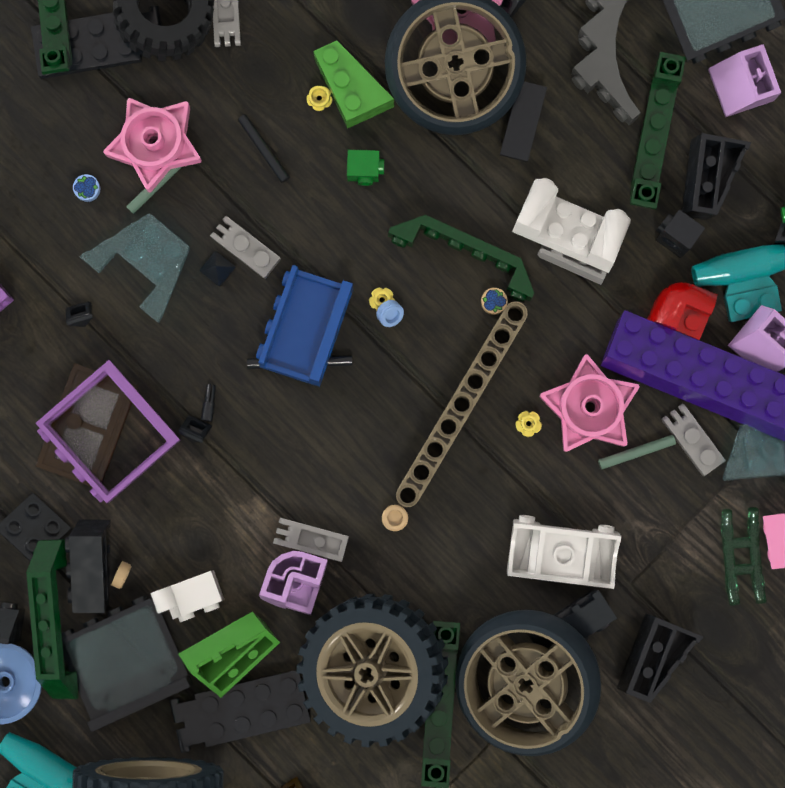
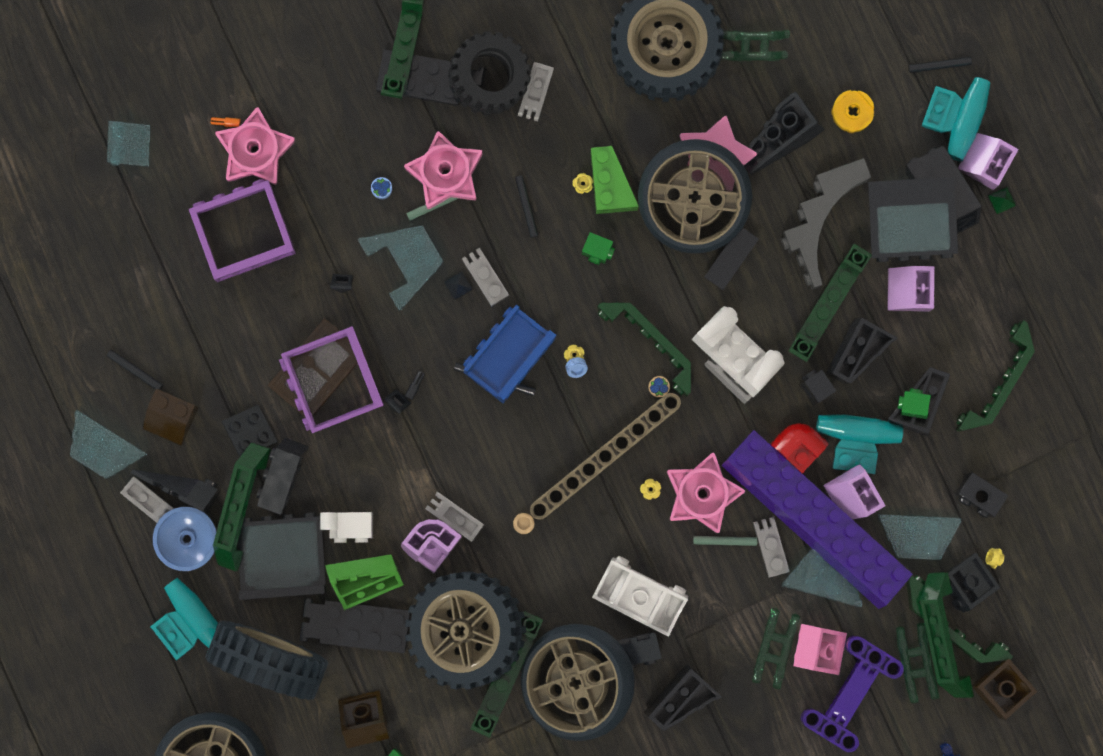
camera: 15 degrees right, 0 degrees up
tan tile [111,561,132,589] -> none

